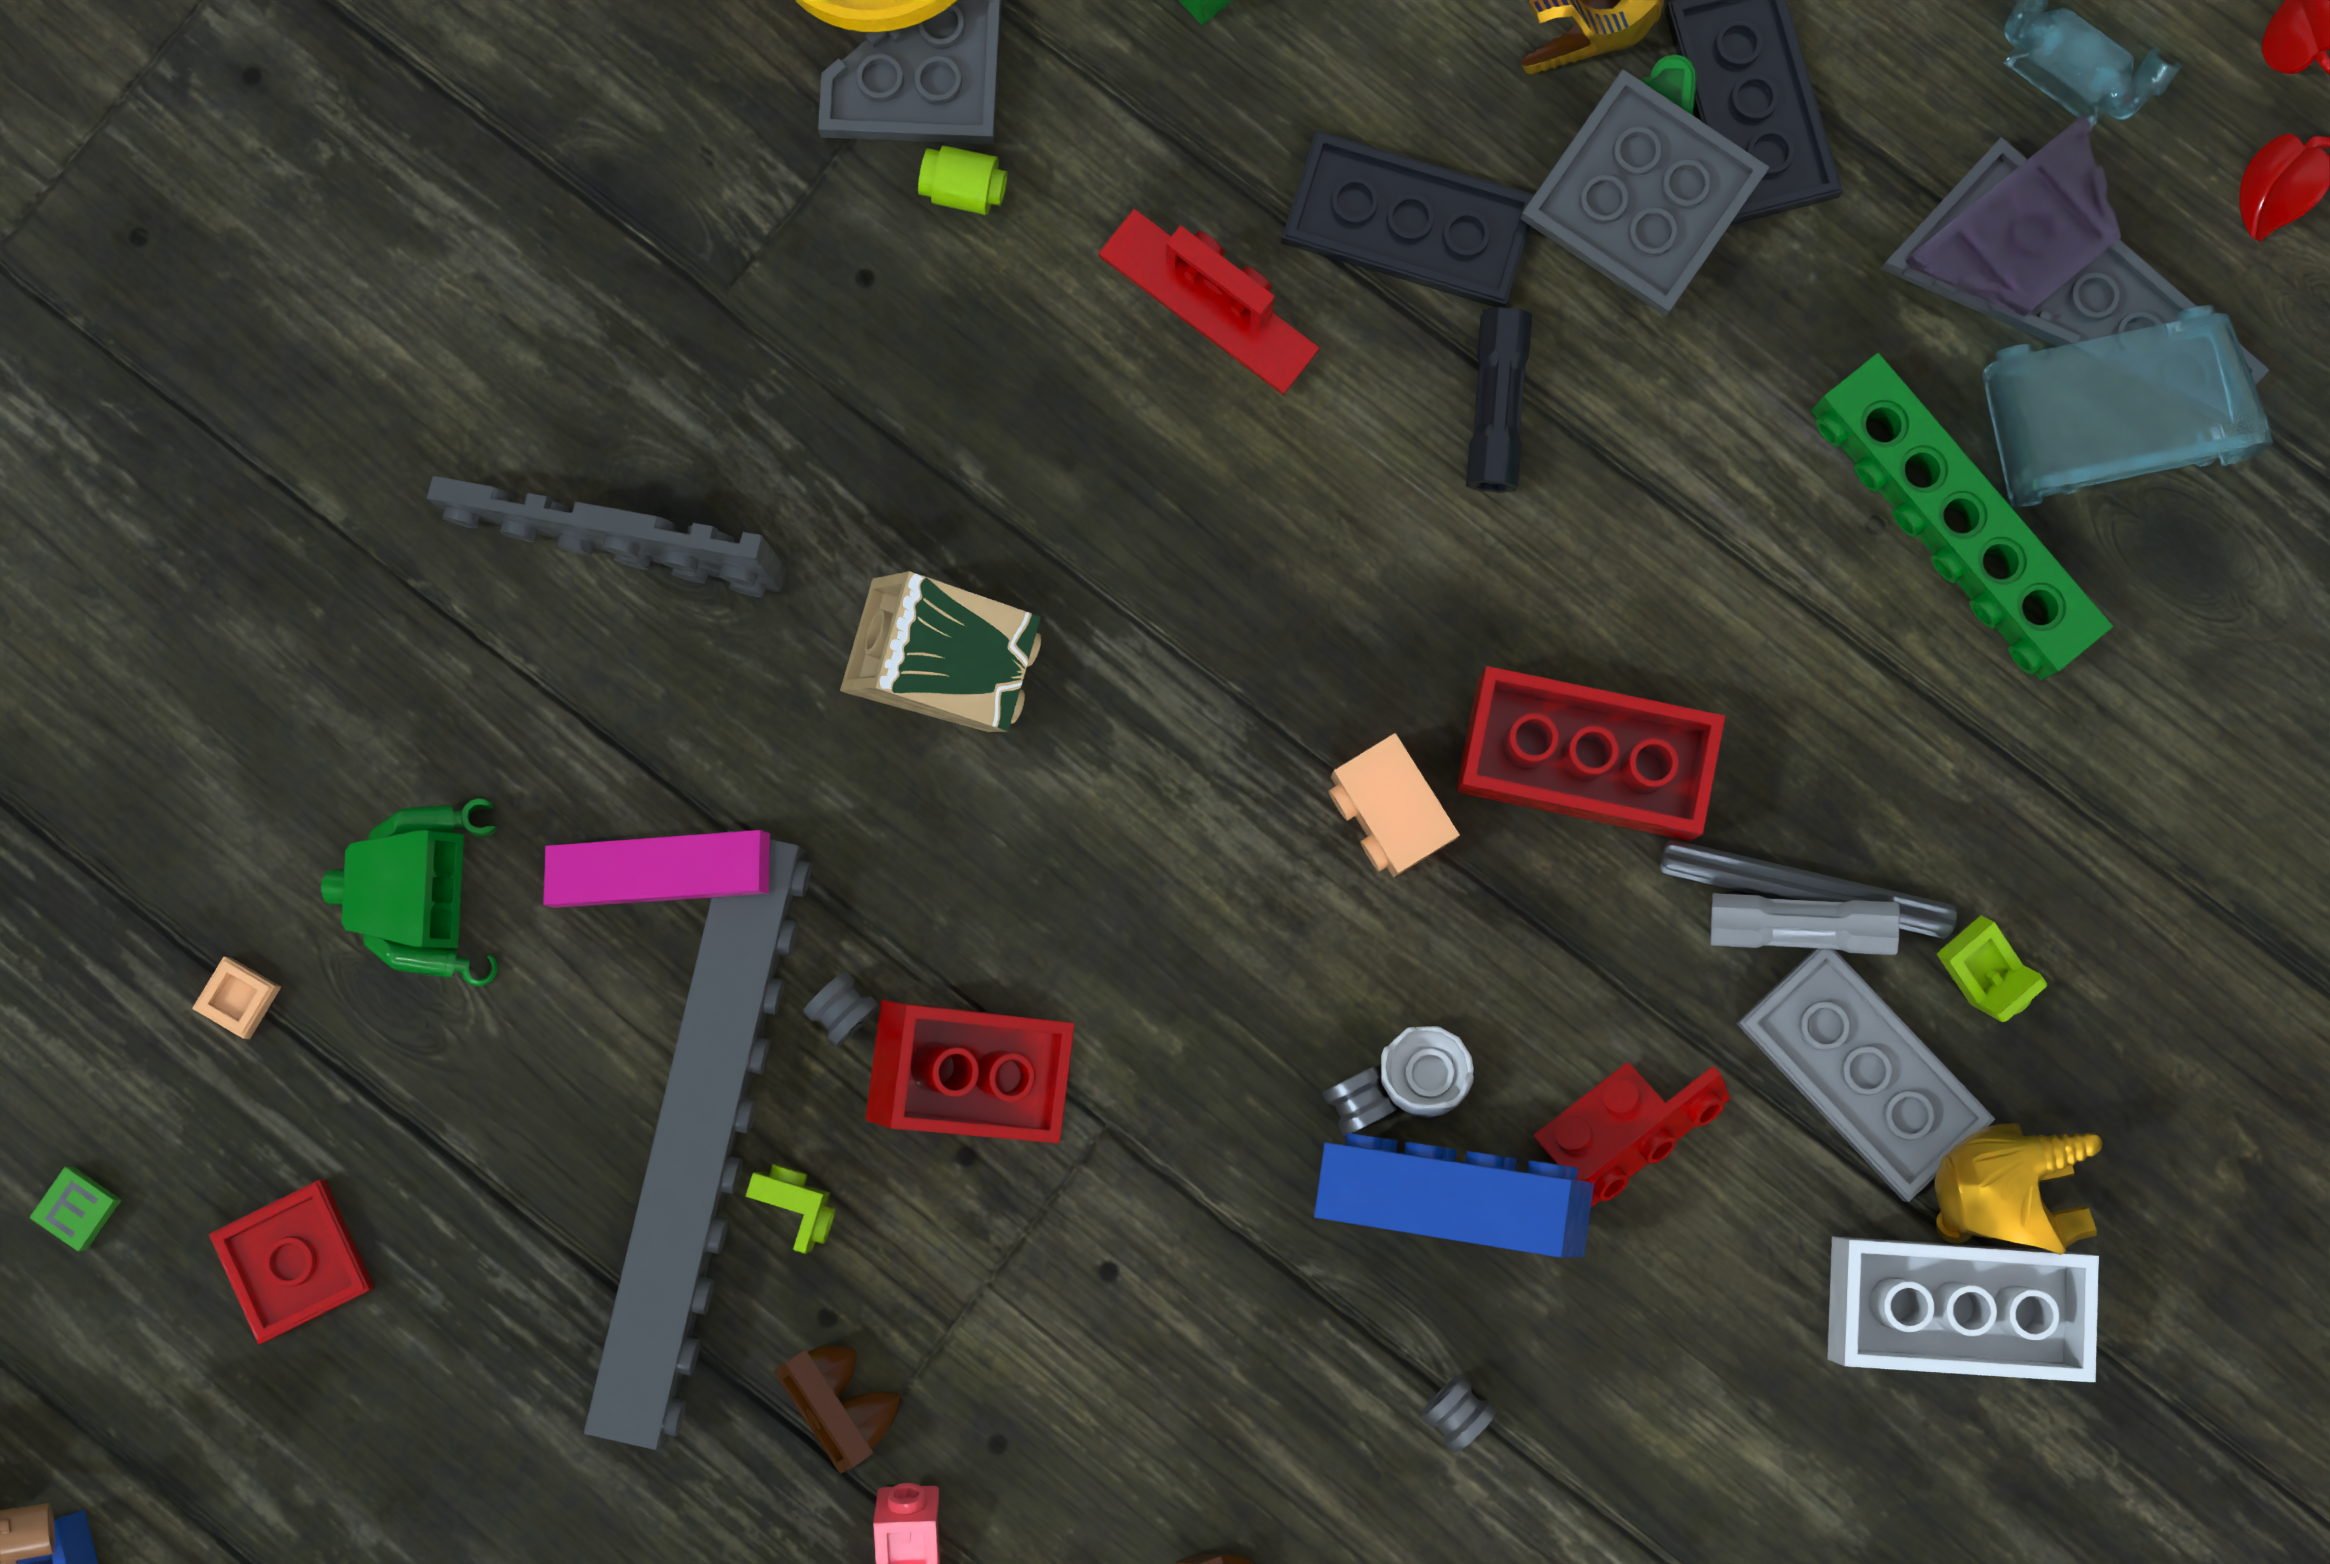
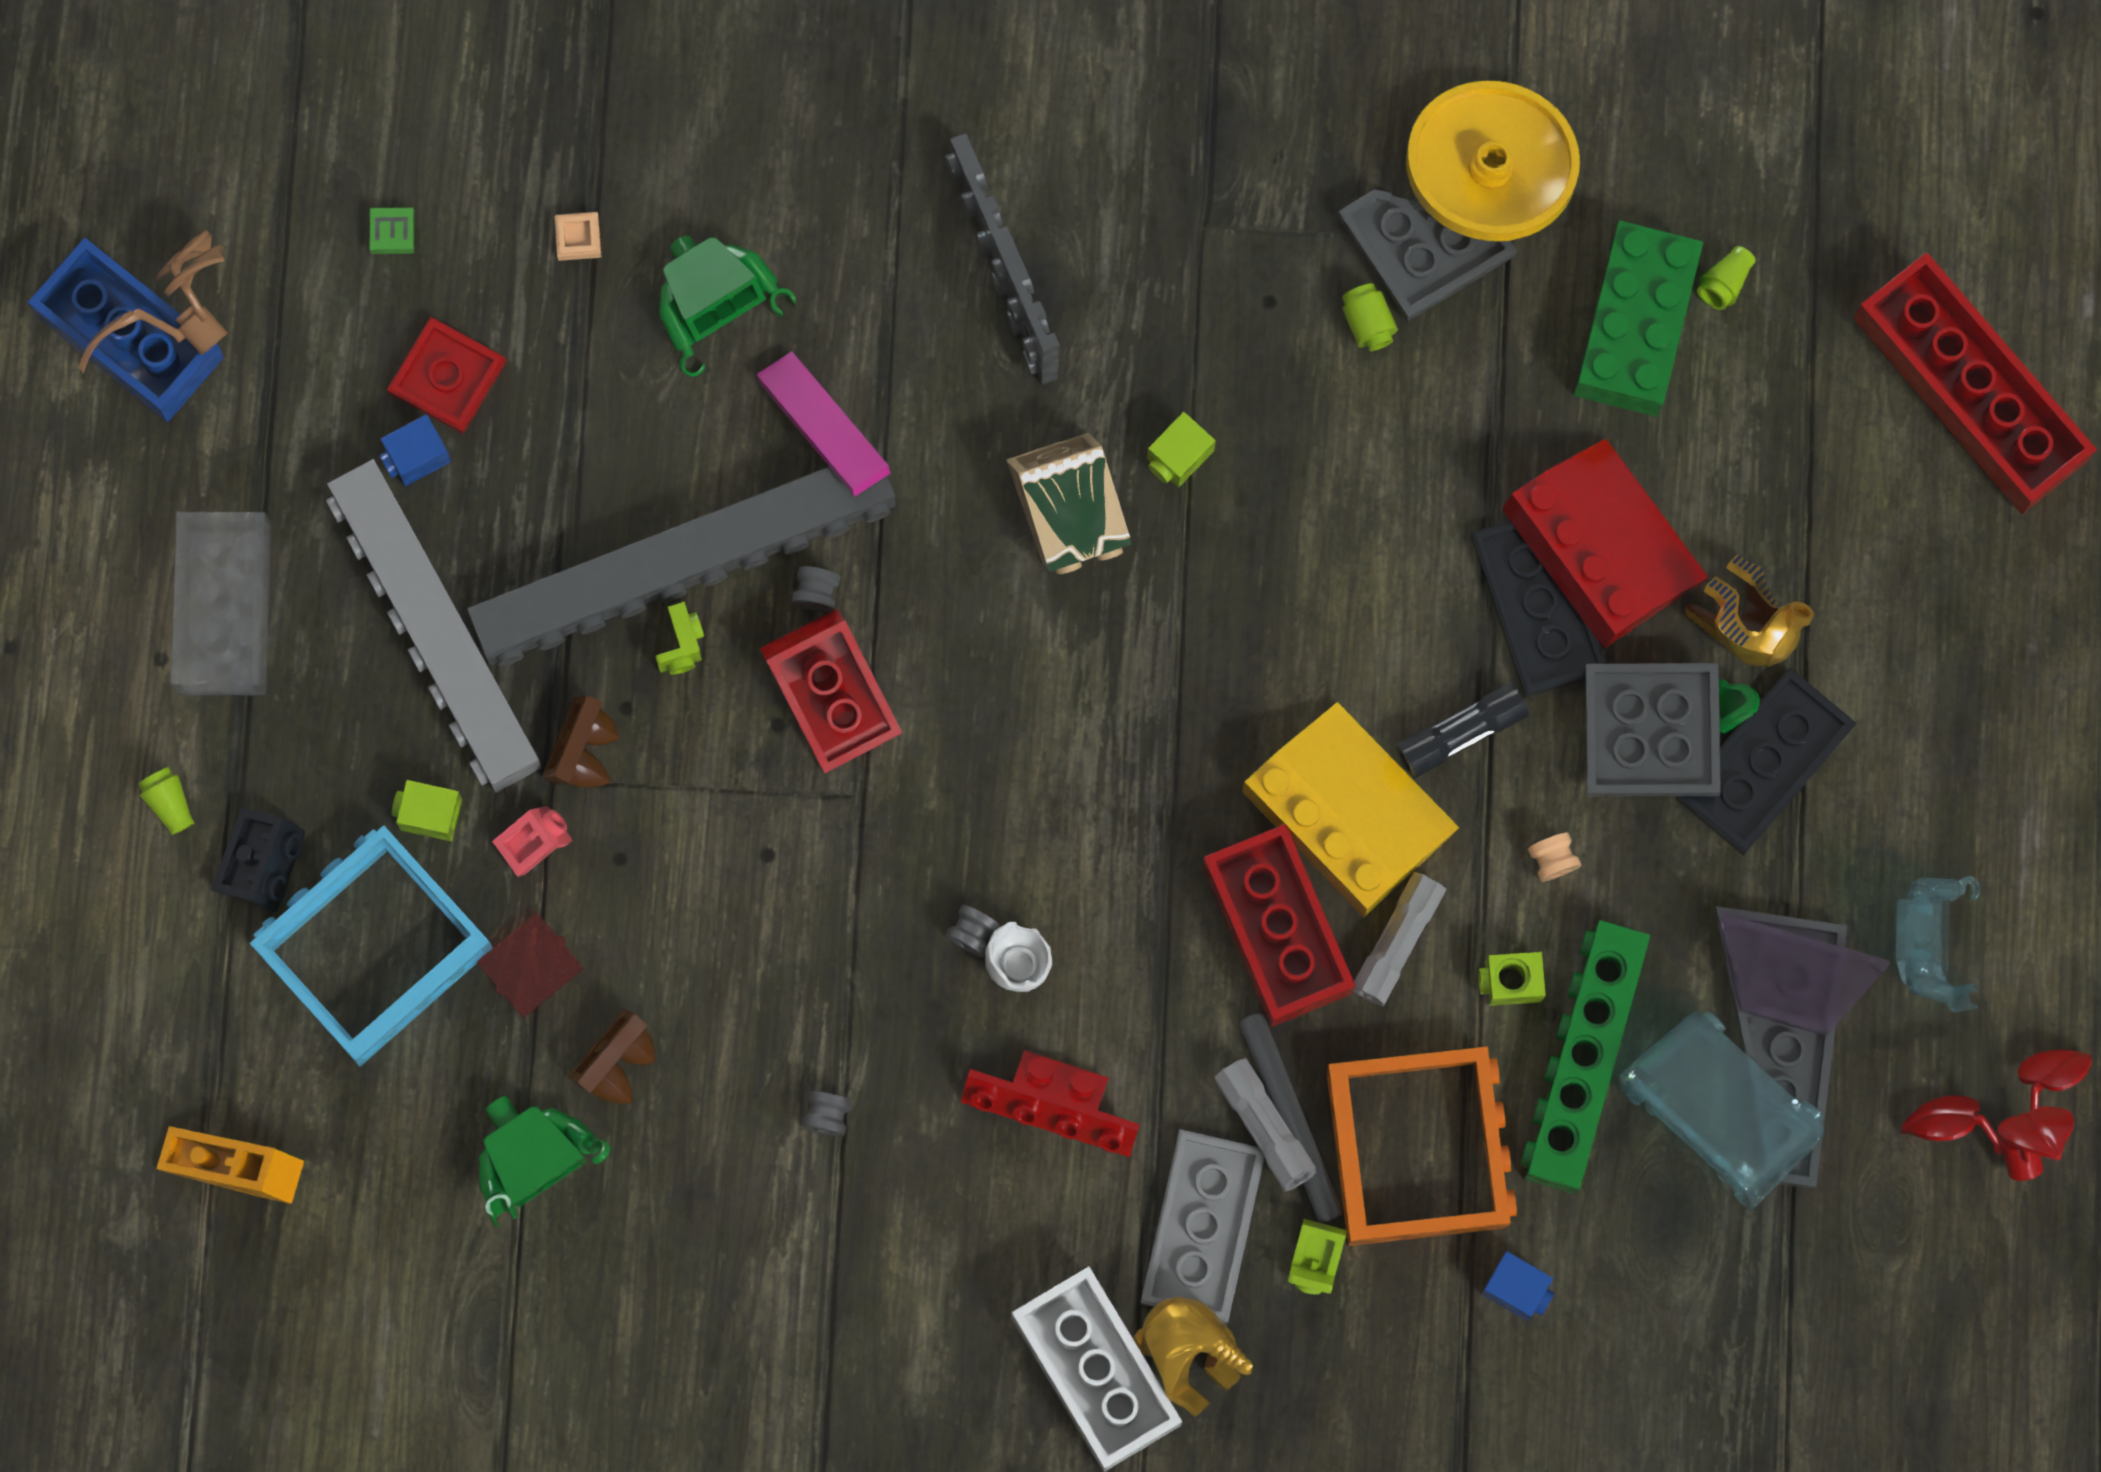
camera: 50 degrees right, 5 degrees down
red bracket [1098,209,1320,396] -> none
blue brick [1314,1133,1594,1258] -> none
light nougat brick [1328,733,1460,878] -> none
none -> light grey brick [326,459,542,793]
none -> blue brick [379,414,451,486]
none -> lime brick [1147,412,1216,488]
none -> yellow slope [1242,702,1459,918]
none -> orange window [1326,1047,1517,1246]
none -> light grey axle [1354,872,1447,1006]
none -> lime brick [1478,952,1546,1006]
none -> blue brick [1481,1251,1555,1321]
none -> red slope [1502,439,1709,649]
none -> light nougat wheel [1528,832,1581,882]

